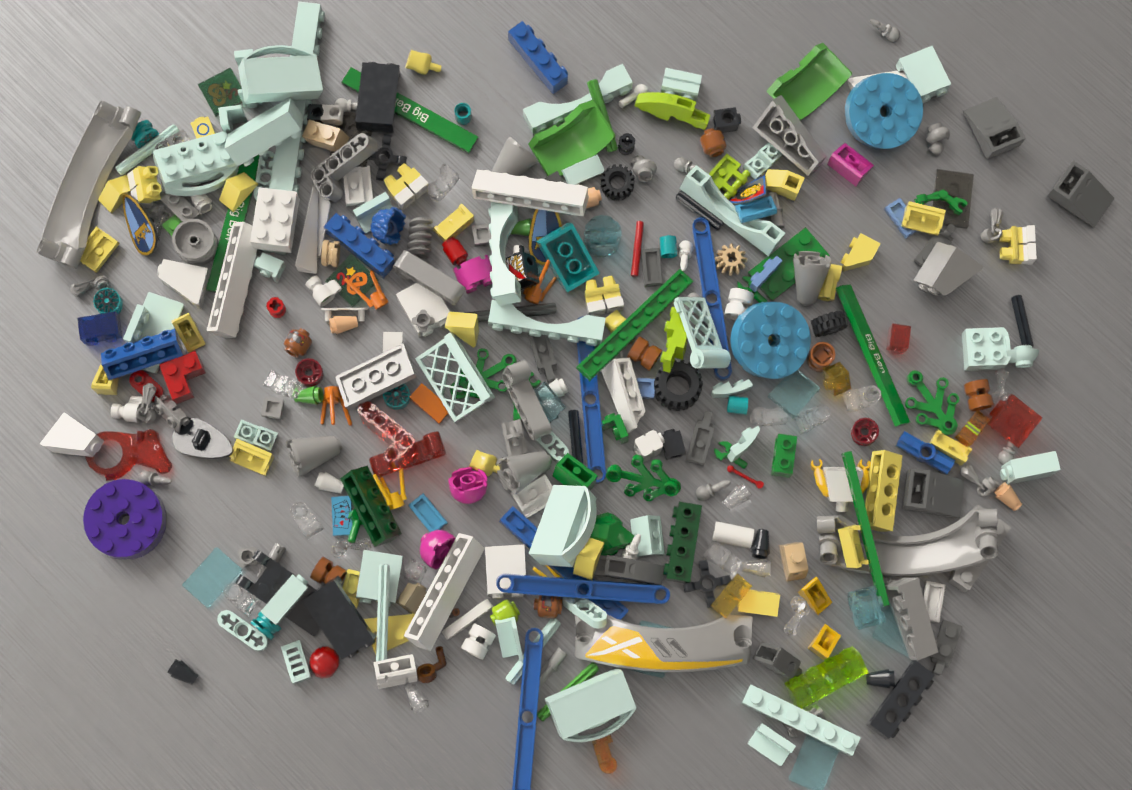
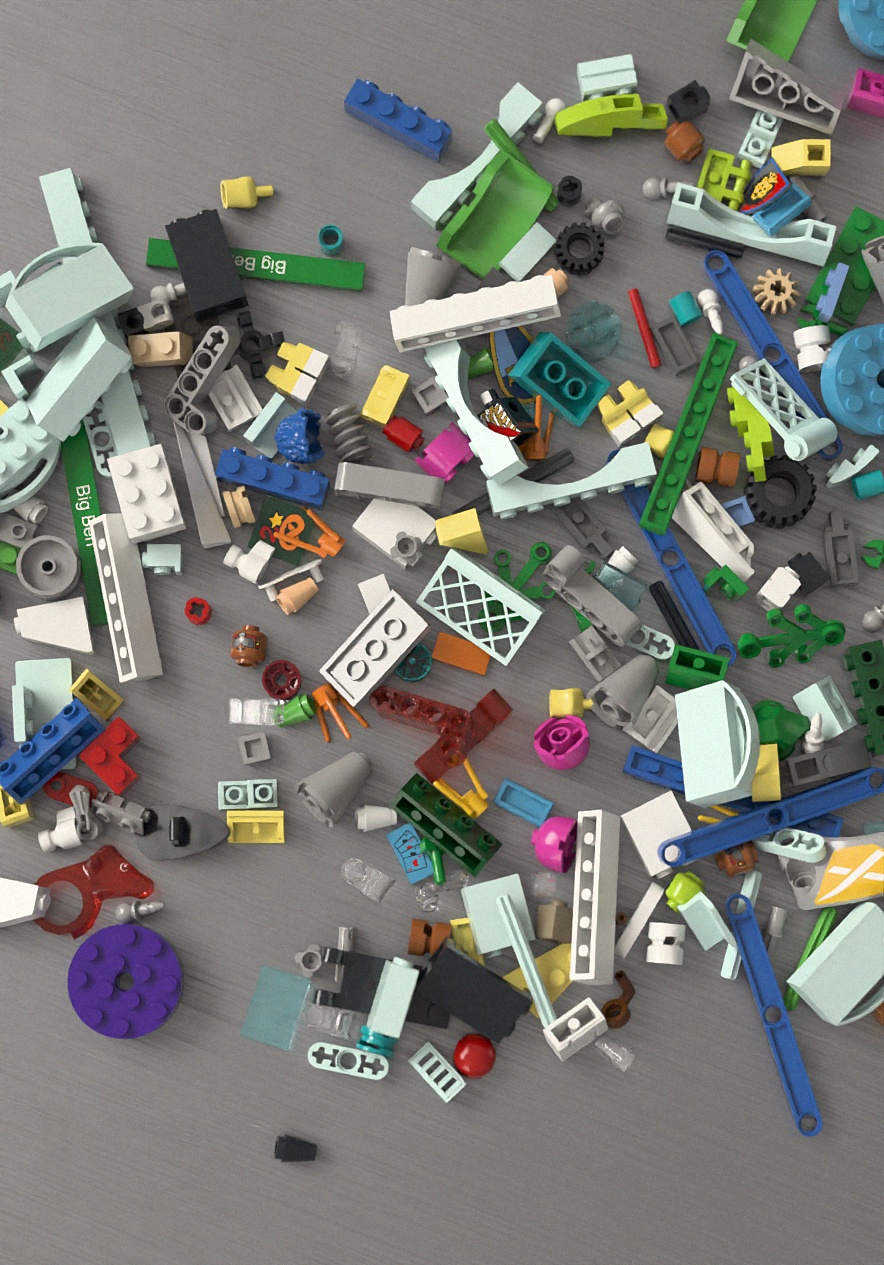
camera: 20 degrees left, 5 degrees up
light yellow slope [219,172,258,212] -> none

